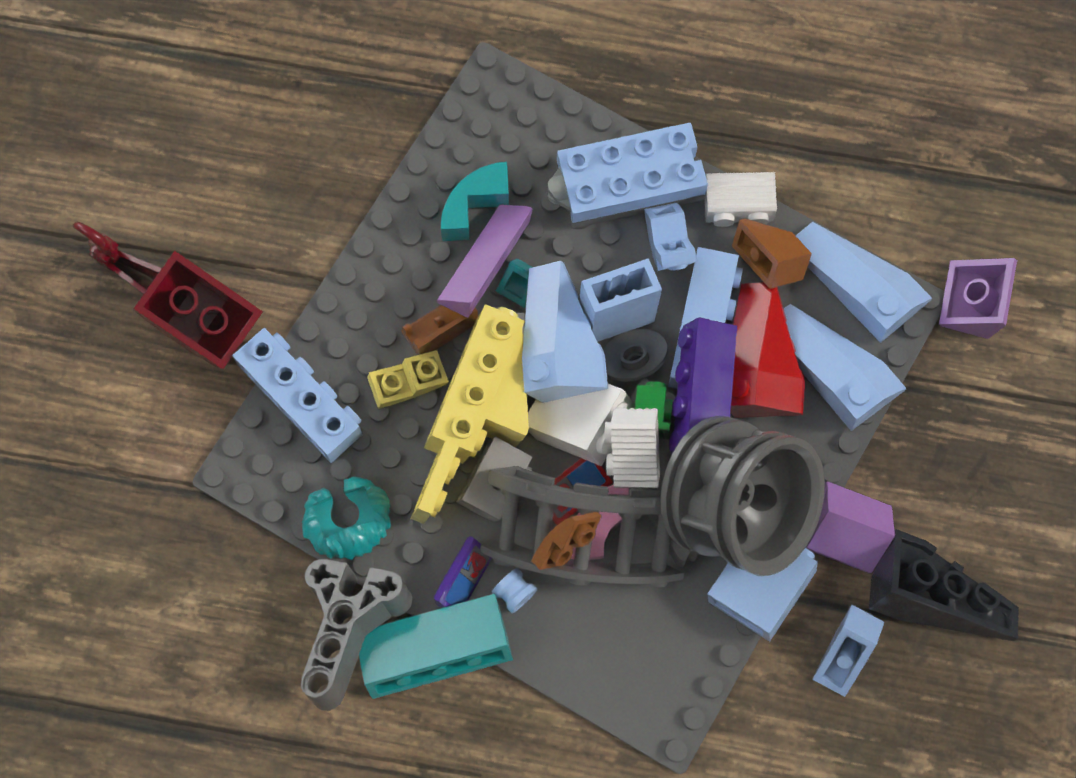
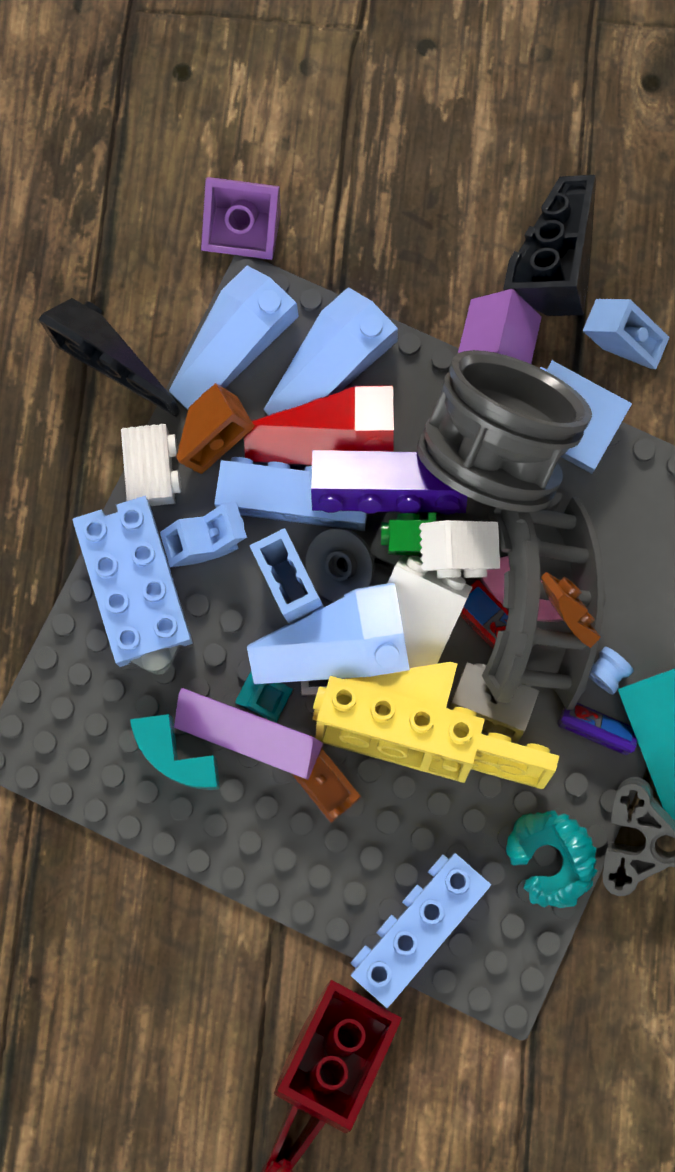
camera: 90 degrees left, 5 degrees up
light yellow slope [367,350,449,409] -> none
none -> black wedge [38,298,180,417]

